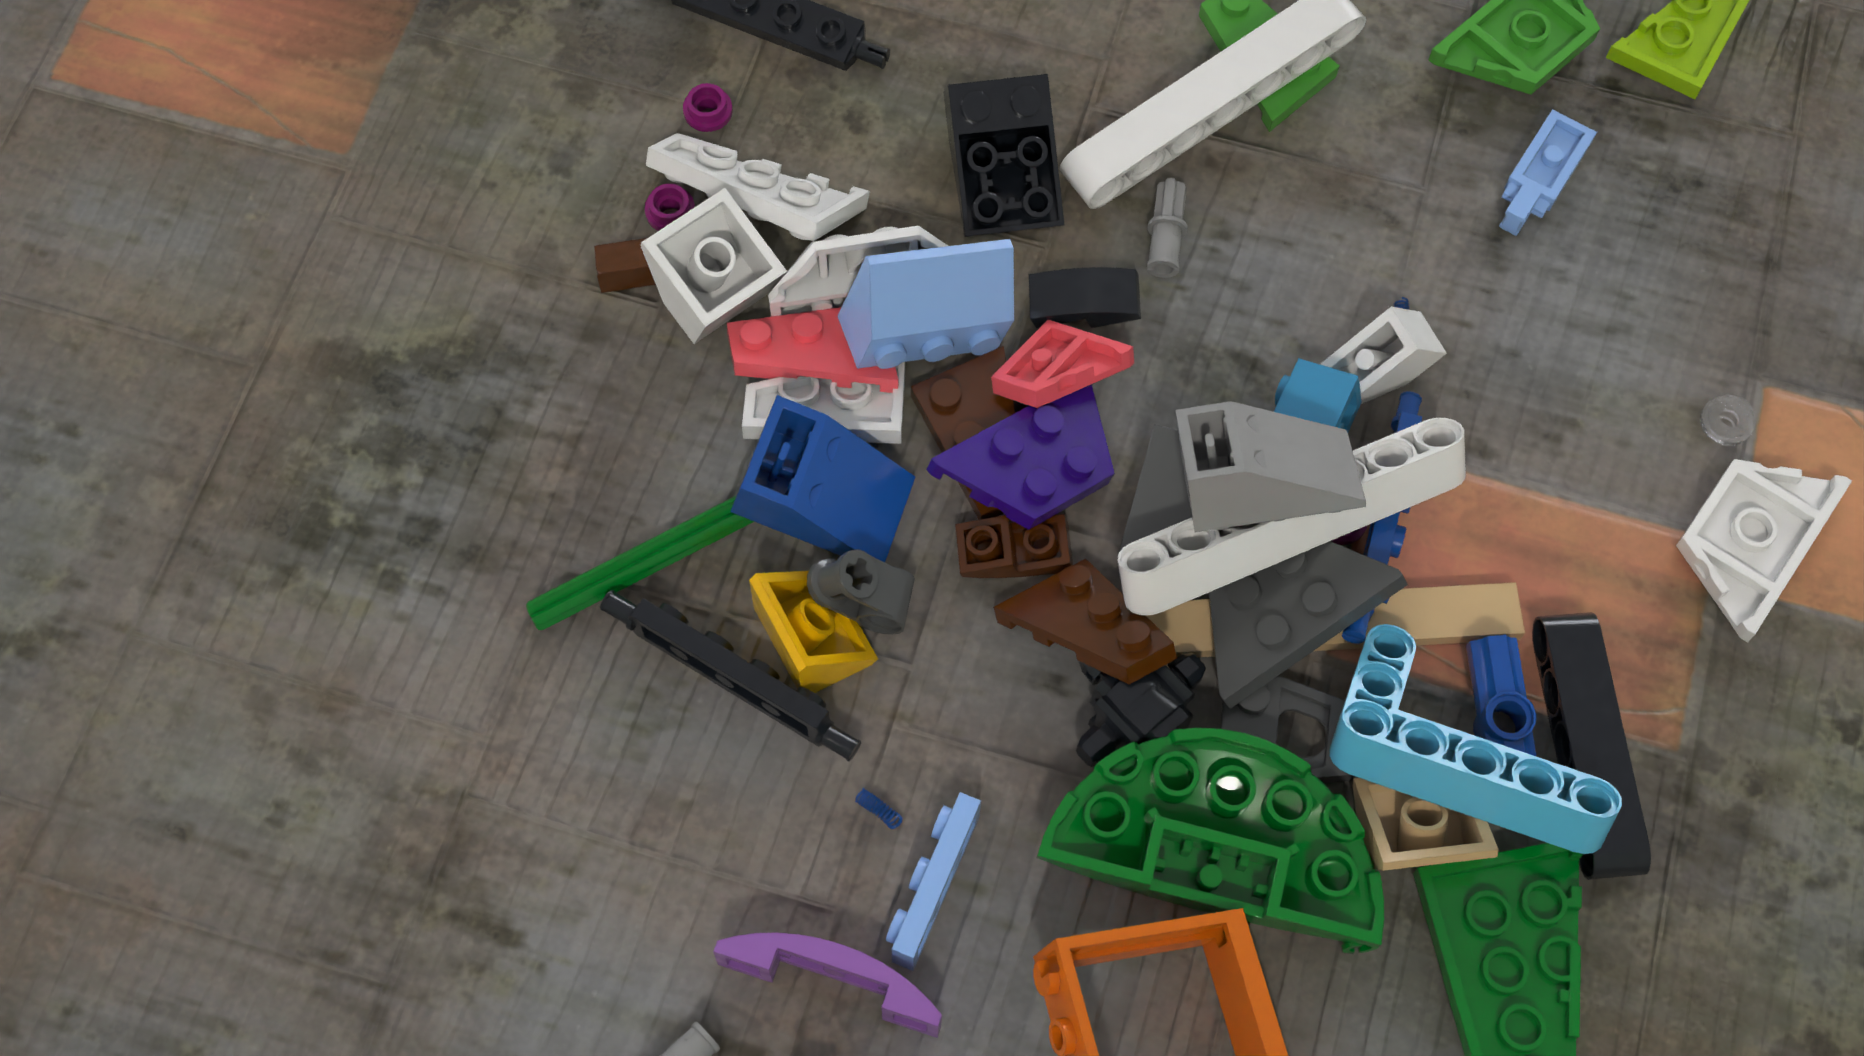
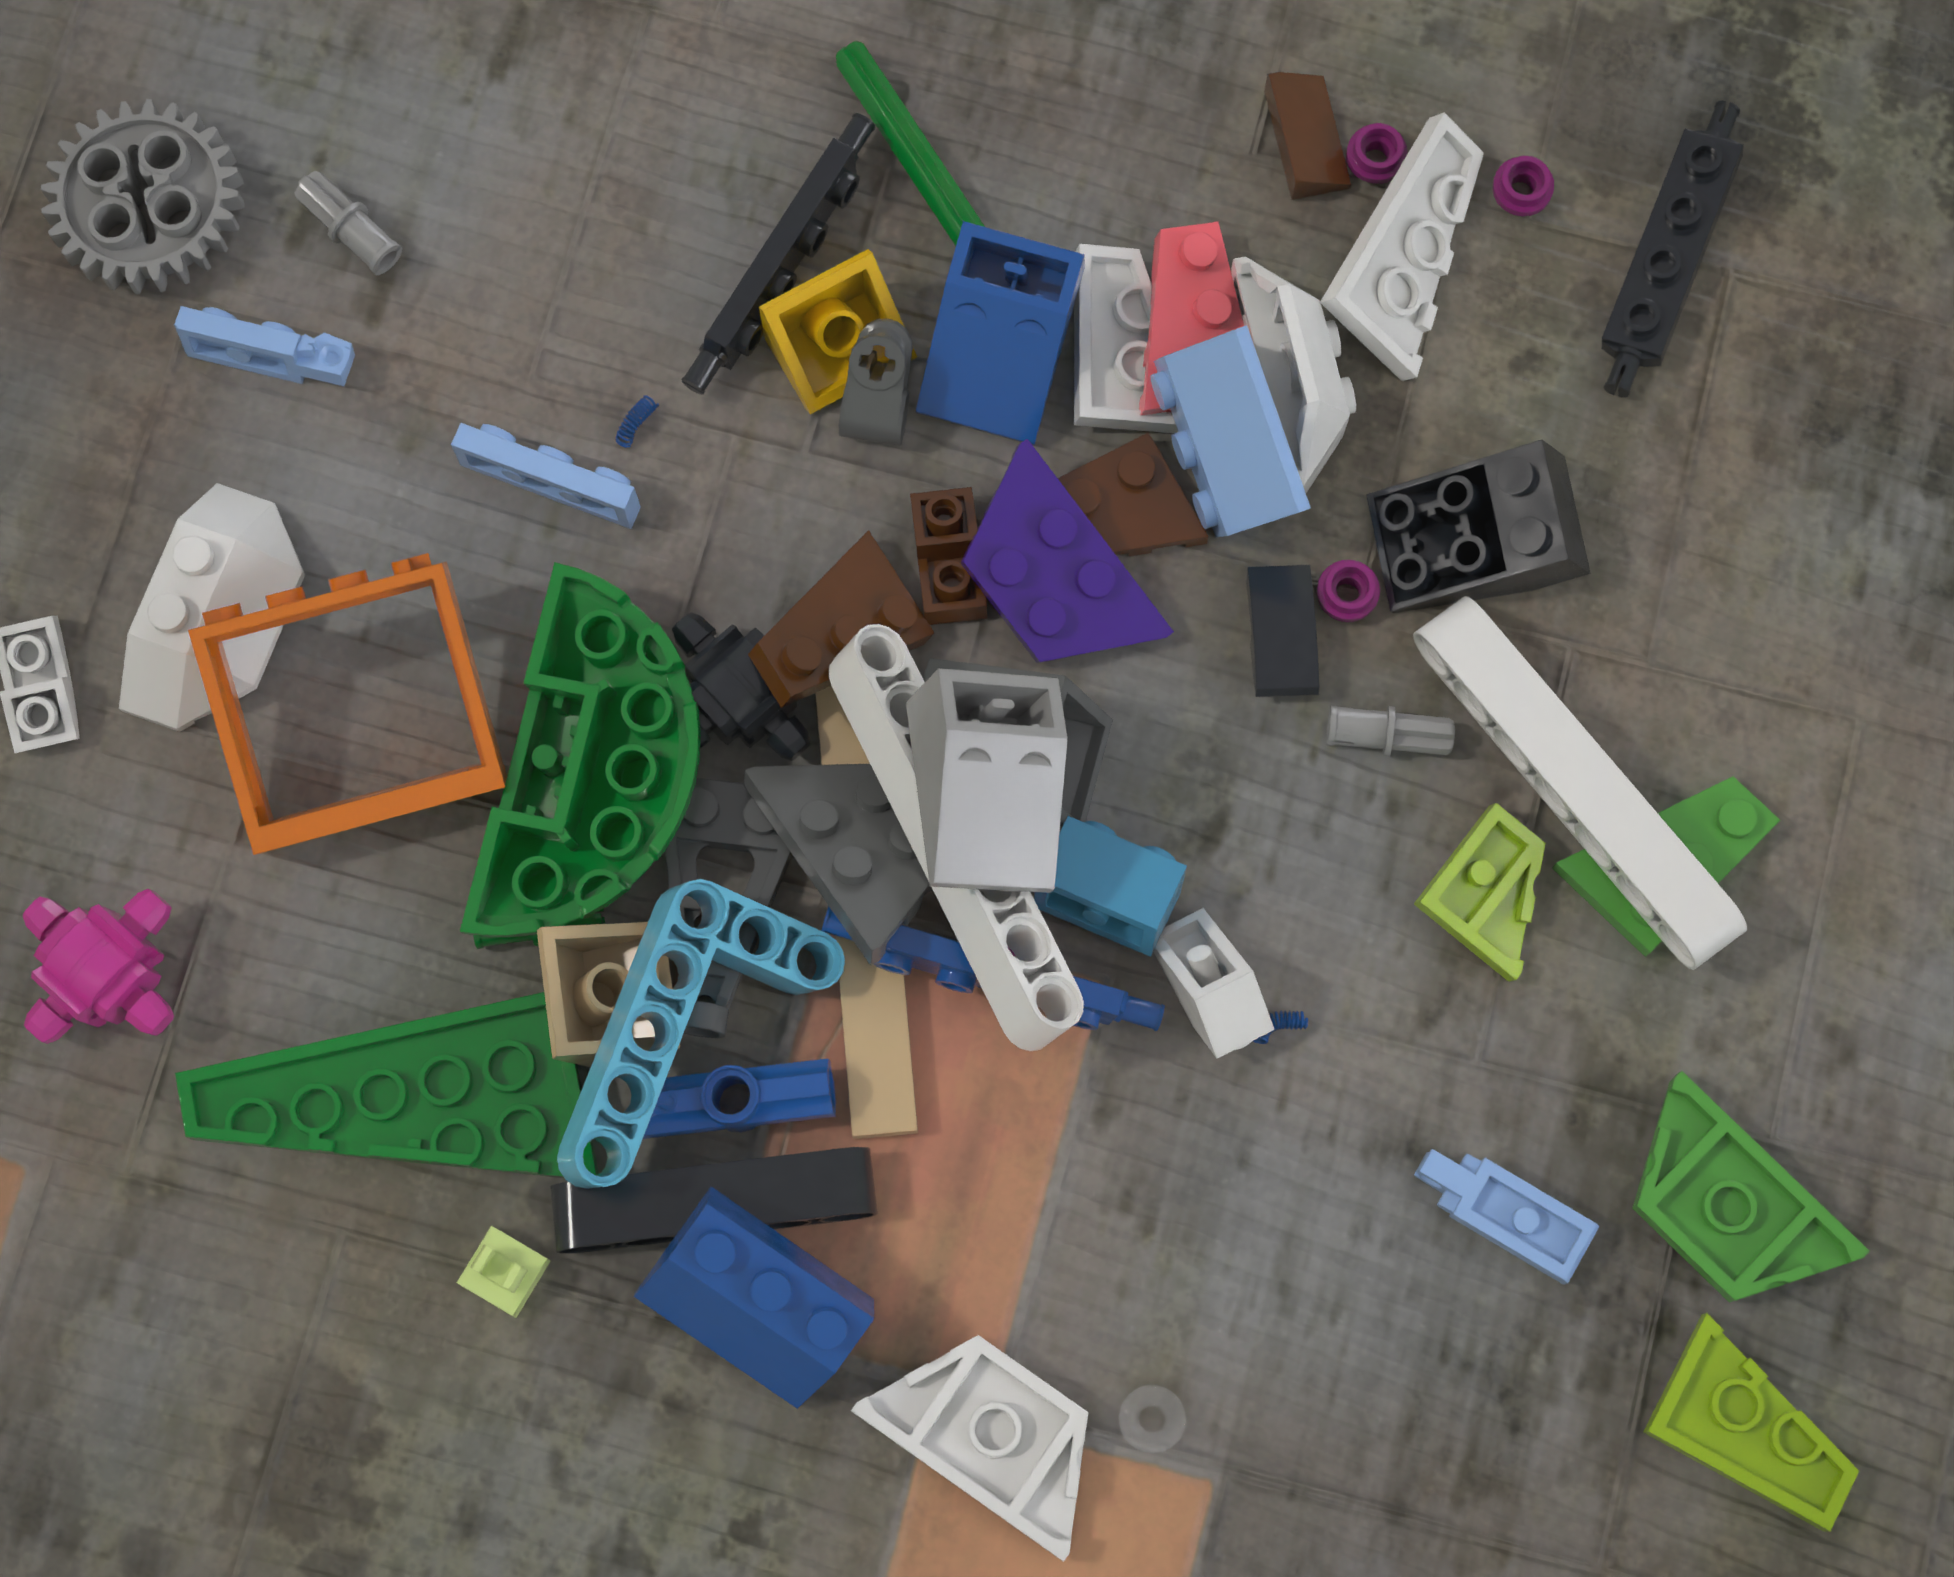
camera: 90 degrees right, 10 degrees up
white slope [640,188,787,344] -> none
medium lavender slope [713,933,942,1038] -> none
coral wing [991,320,1134,408] -> none
none -> yellowish green tile [457,1225,550,1318]
none -> blue slope [634,1186,875,1409]
none -> magenta plate [1316,560,1380,622]
none -> lime wing [1414,803,1546,982]

